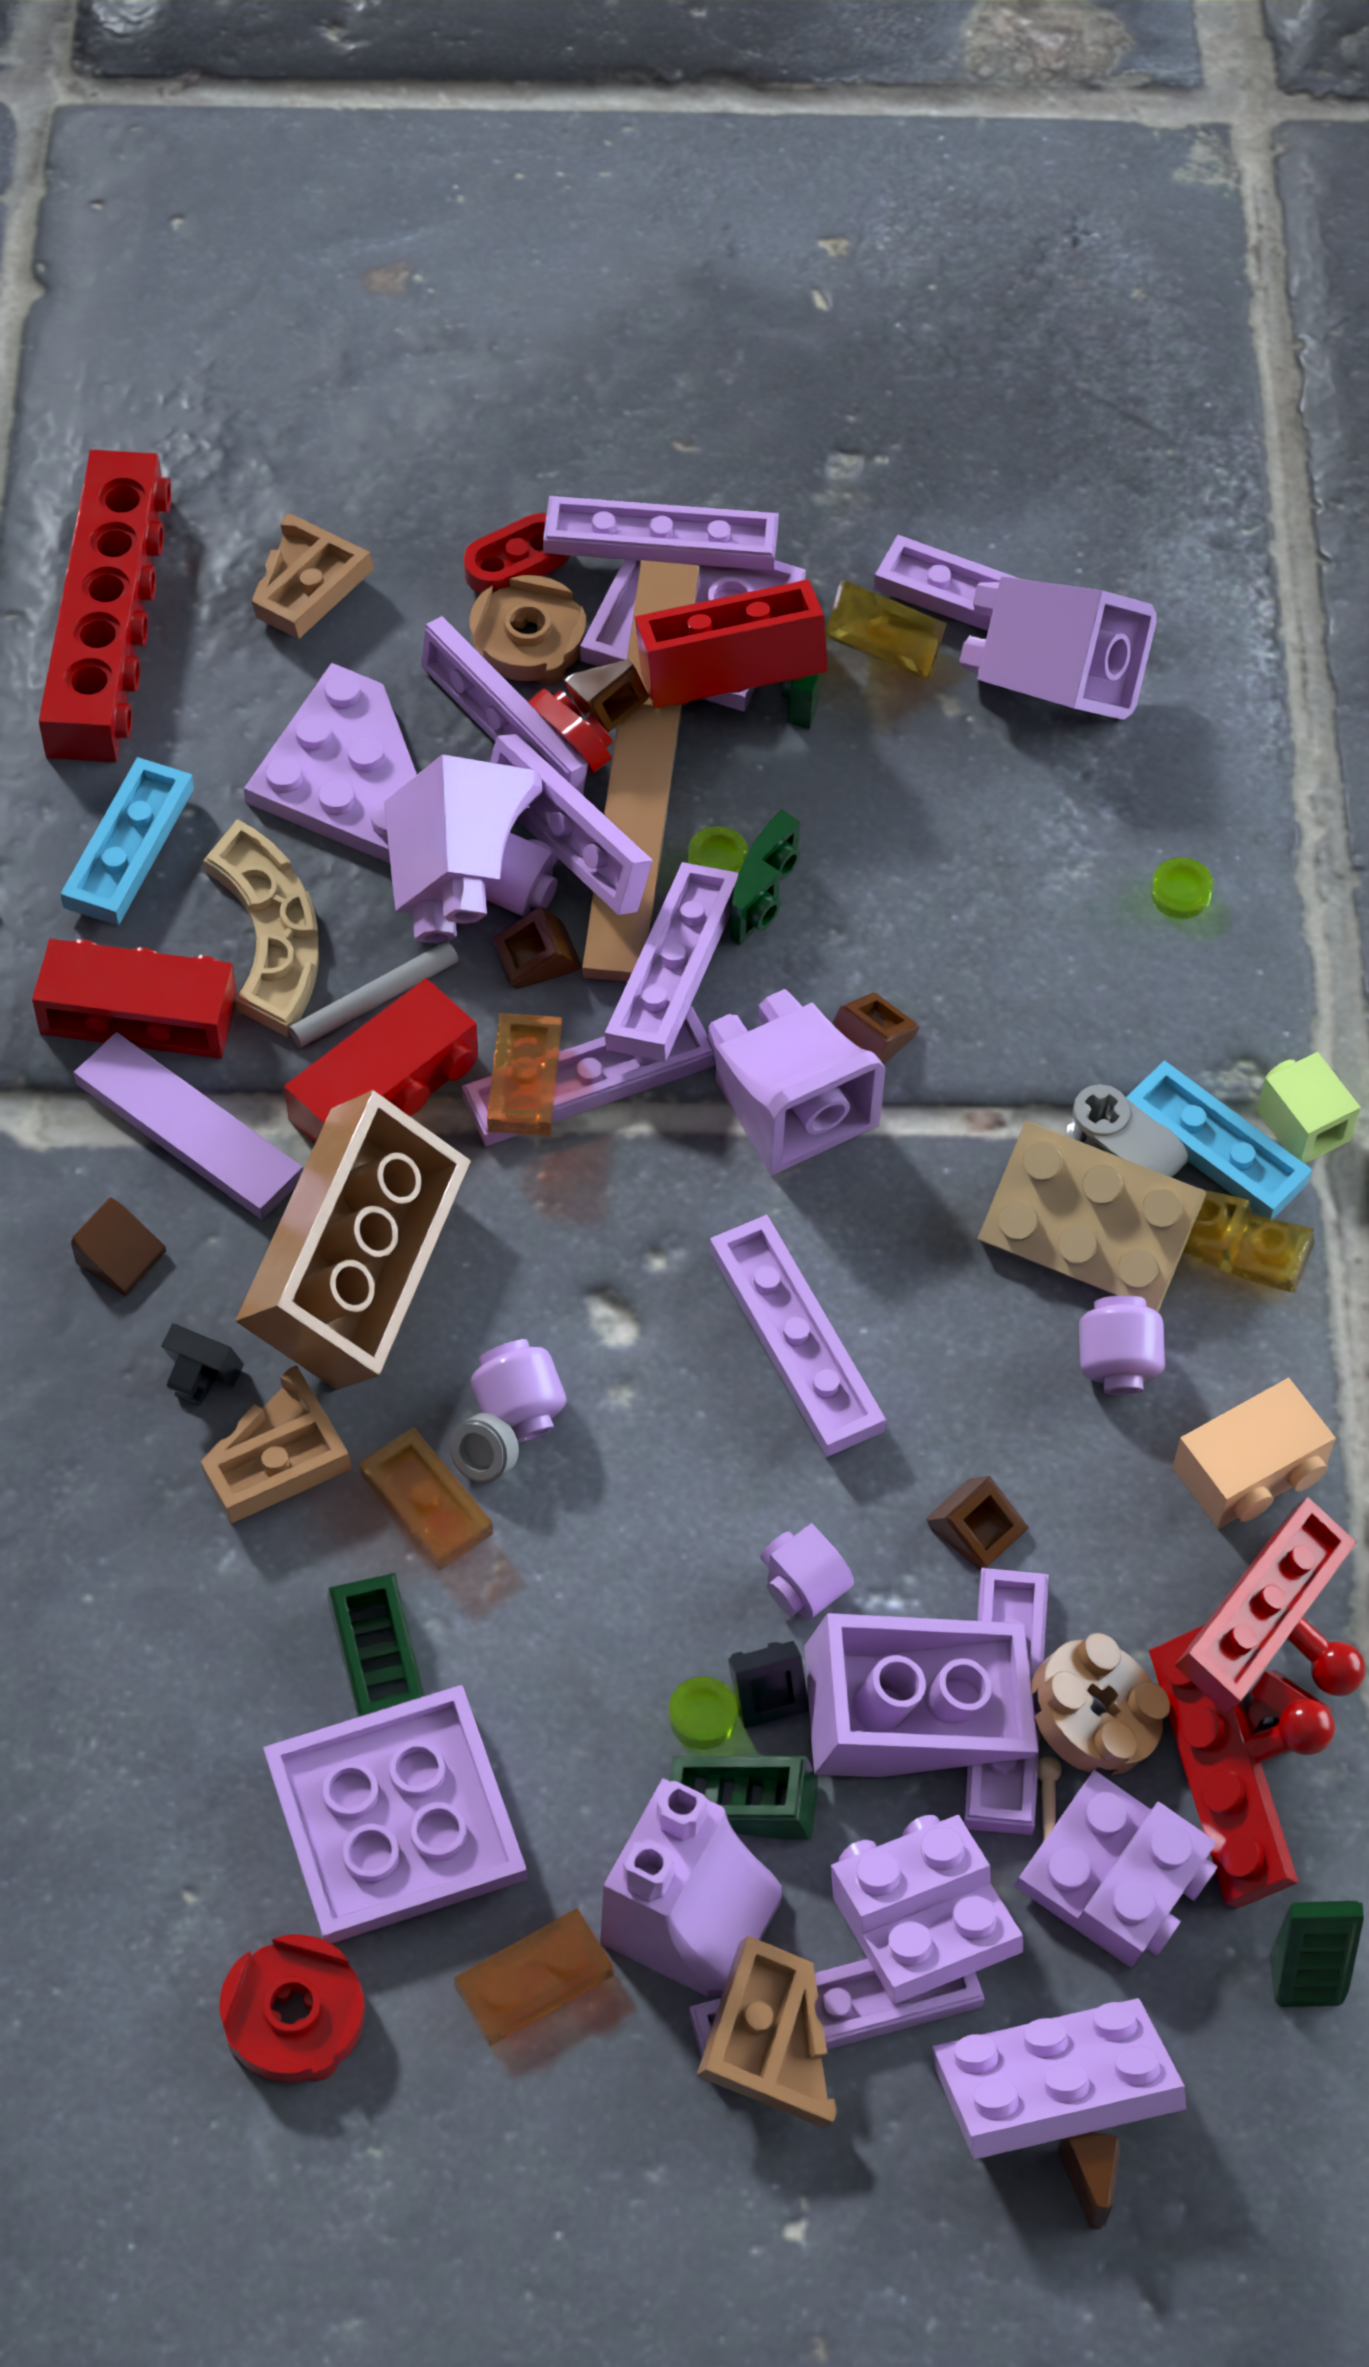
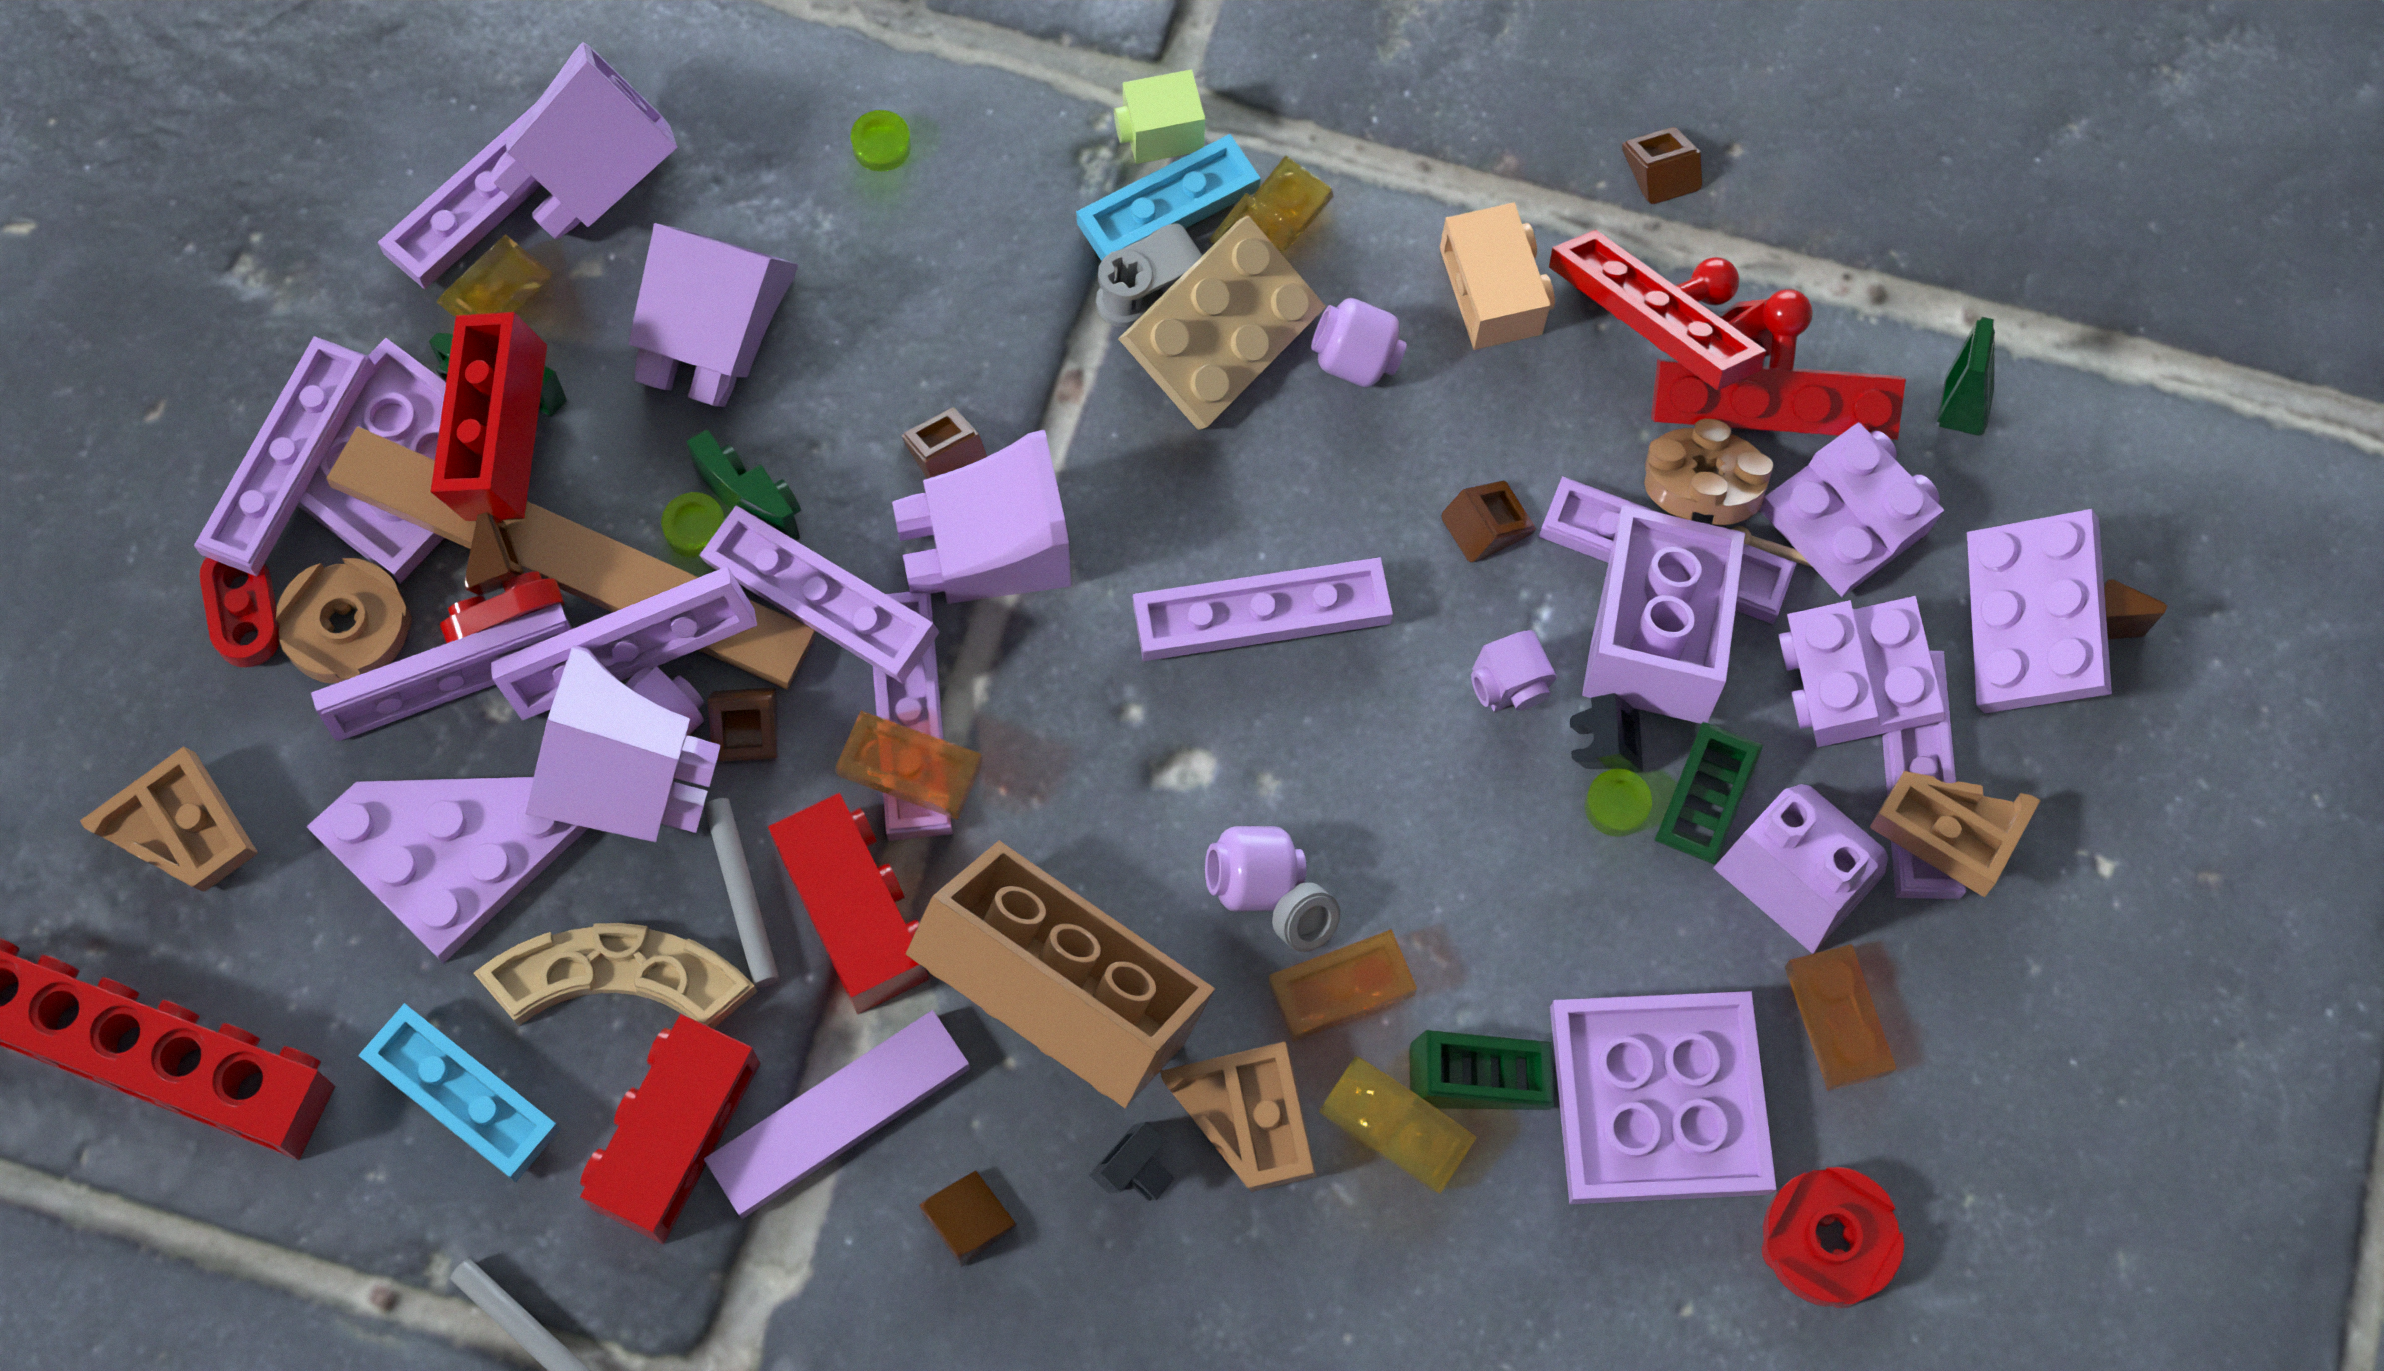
camera: 75 degrees left, 10 degrees up
none -> lavender hips [628,223,798,407]
none -> clear yellow slope [1318,1056,1477,1194]

